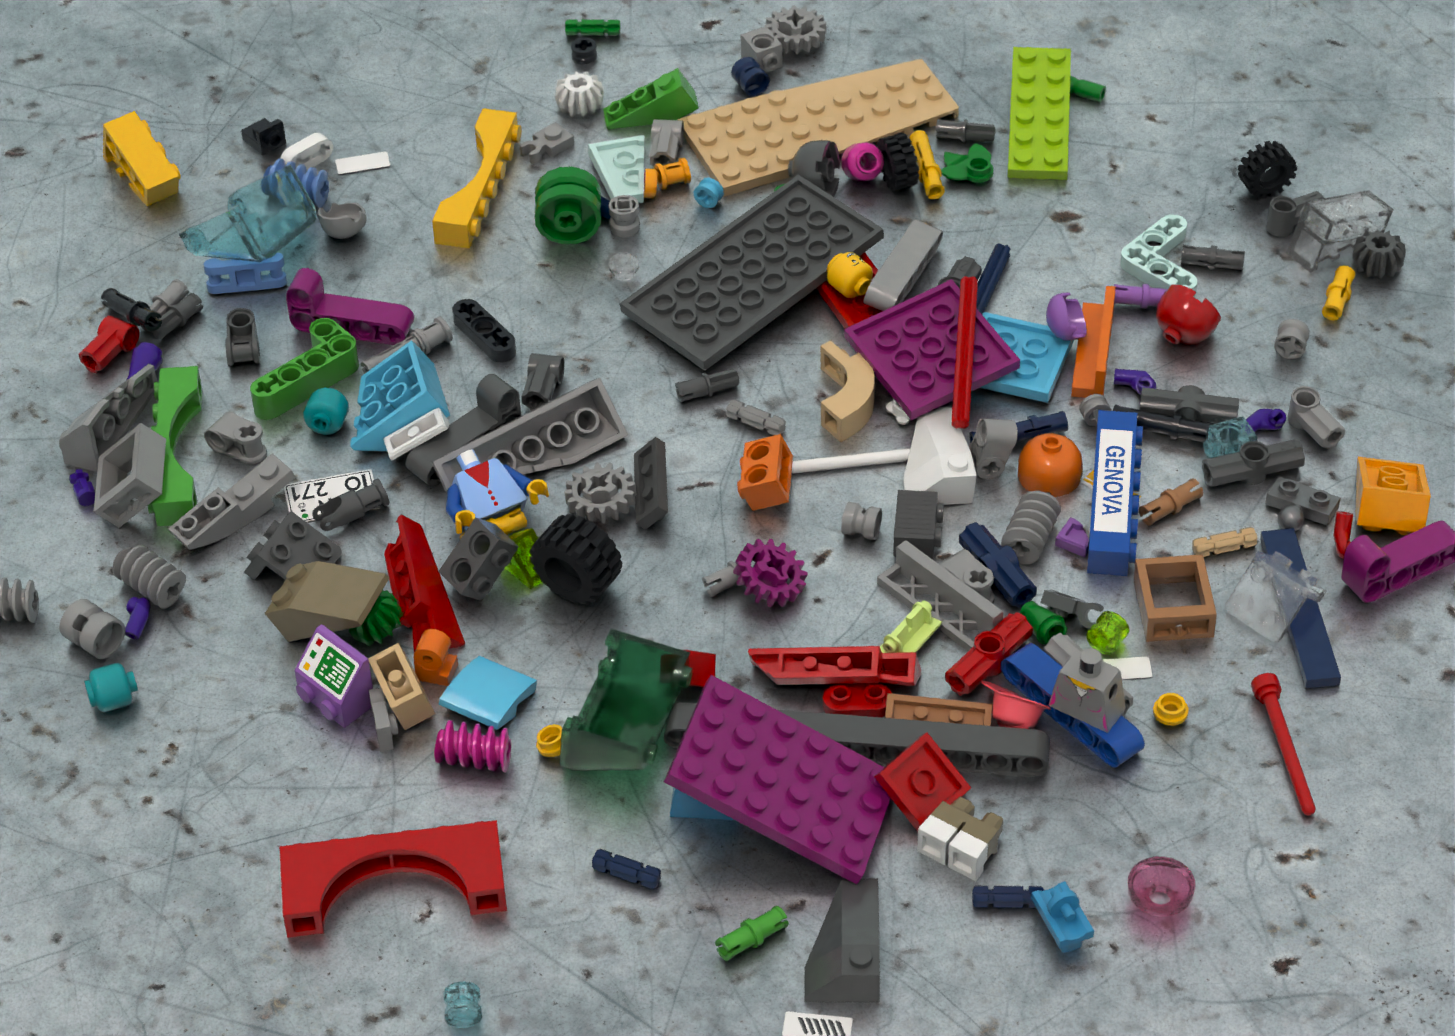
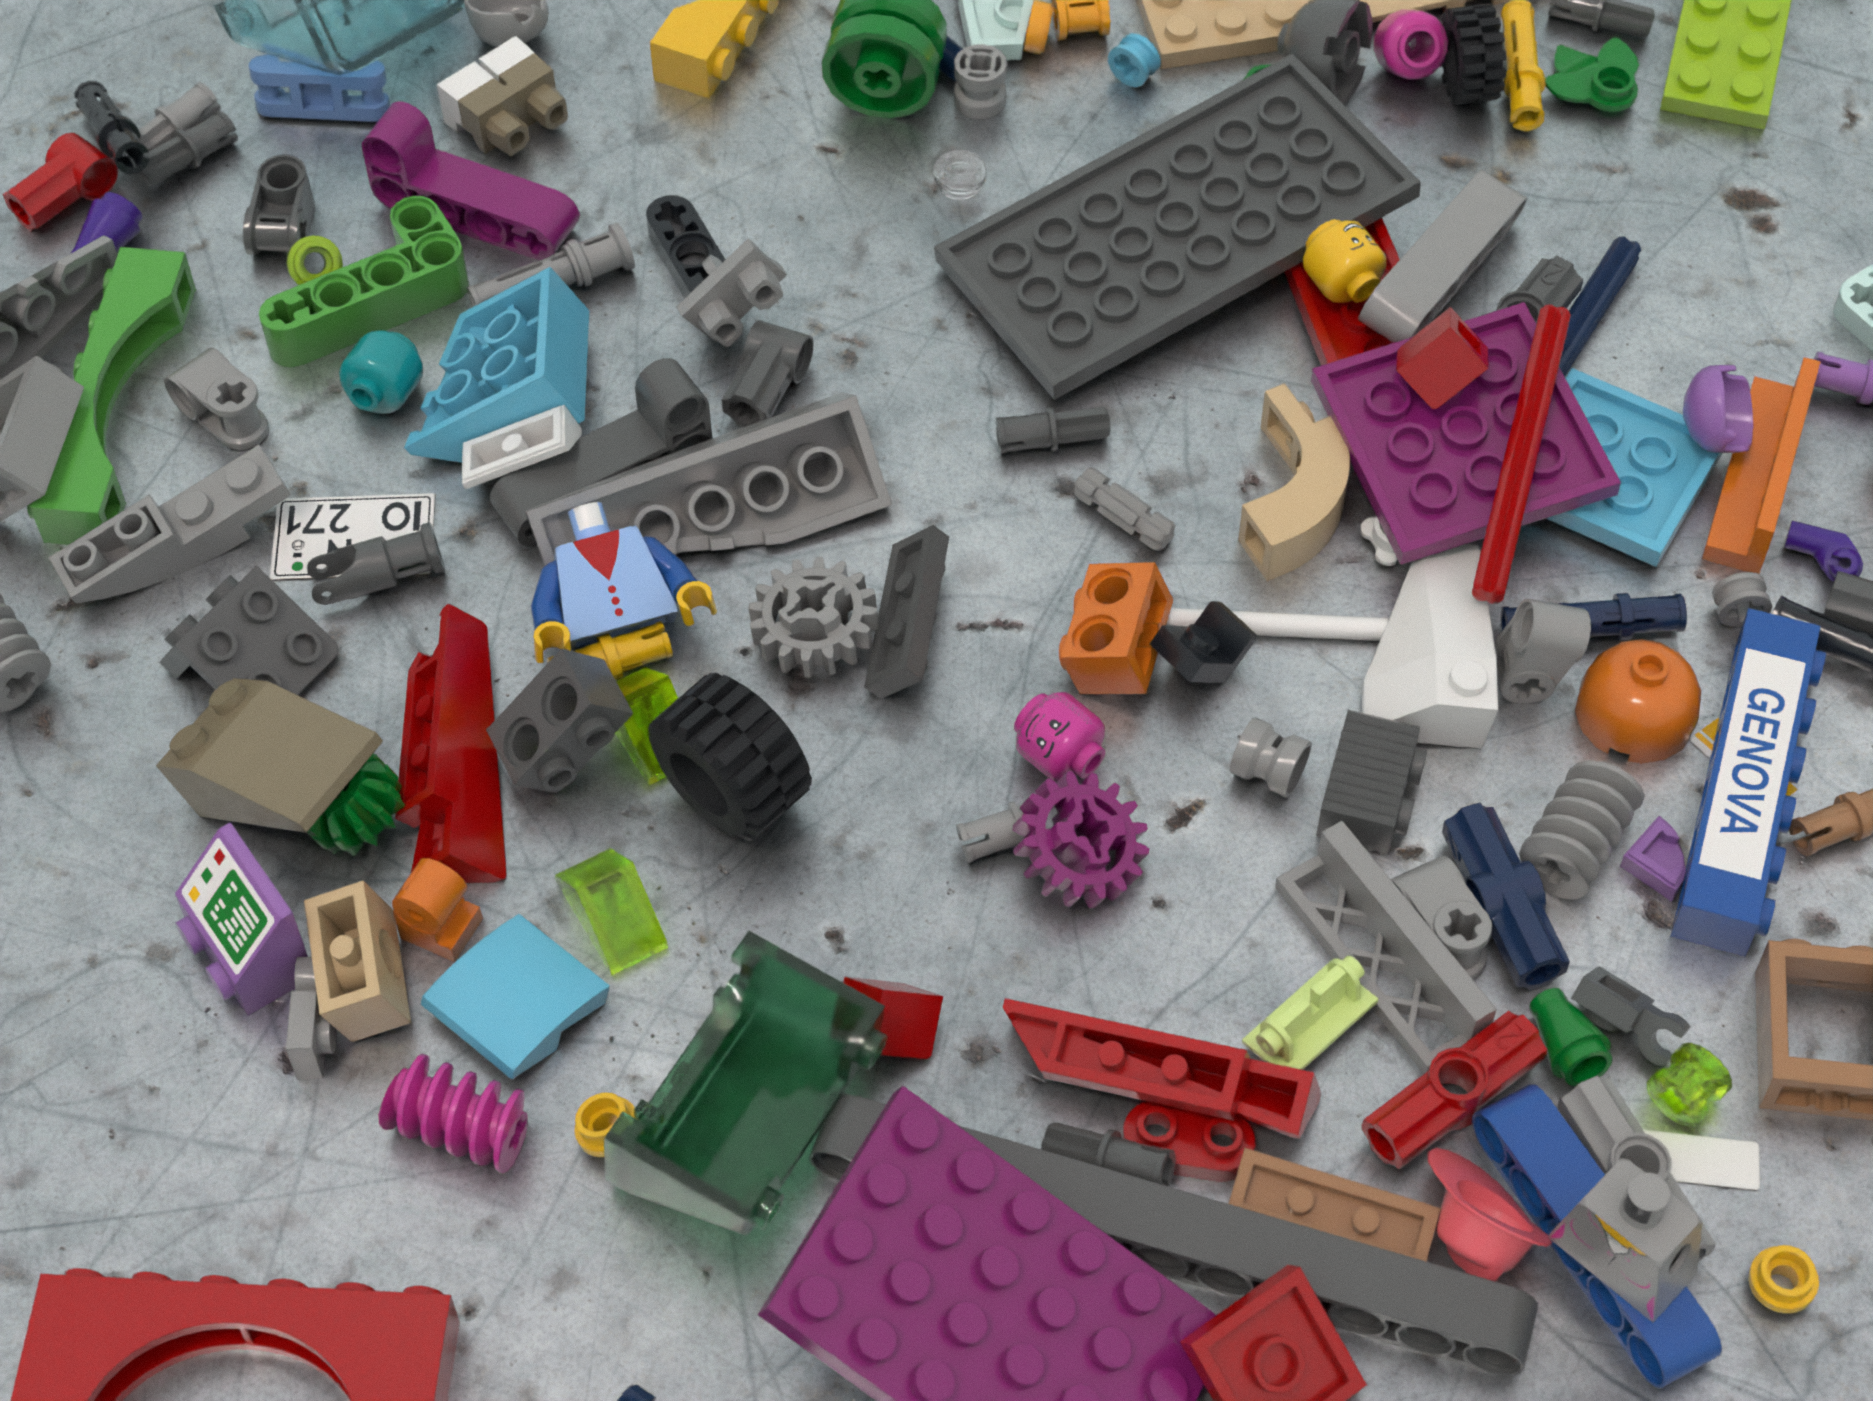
camera: 10 degrees right, 10 degrees up
none -> lime plate [287,236,343,285]
none -> dark tan hips [437,36,568,156]
none -> clear neon green slope [555,848,668,975]
none -> light grey hips [676,239,787,347]
none -> dark pink head [1014,692,1105,783]
none -> dark grey axle [1041,1122,1176,1186]
none -> black bracket [1149,601,1257,683]
none -> red panel [1396,307,1489,409]

